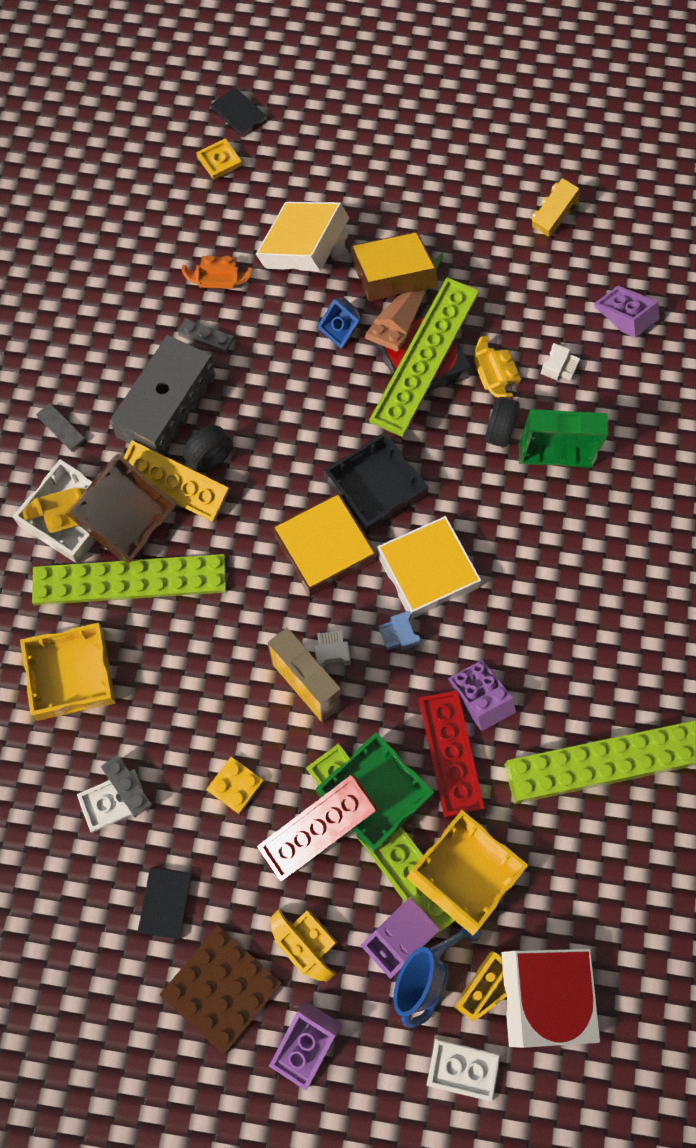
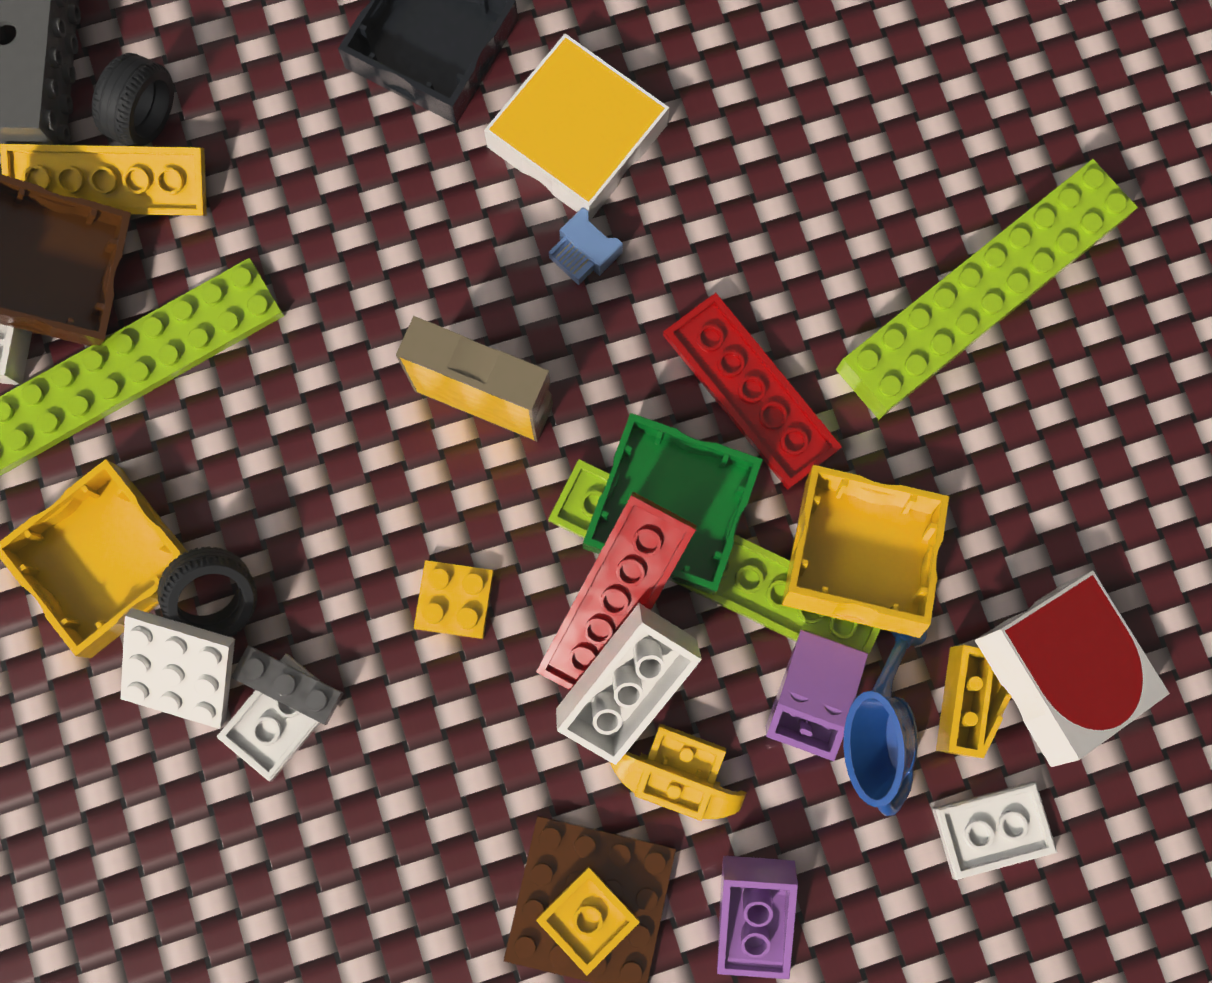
camera: 30 degrees left, 10 degrees up
black tile [137,868,192,939] -> none
yellow tile [272,493,376,597] -> none
white piece [315,630,351,668] -> none
medium lavender slope [448,660,516,731] -> none
none -> white plate [120,608,235,729]
none -> black tyre [157,546,257,637]
none -> yellow plate [536,866,640,976]
none -> white brick [556,603,702,765]

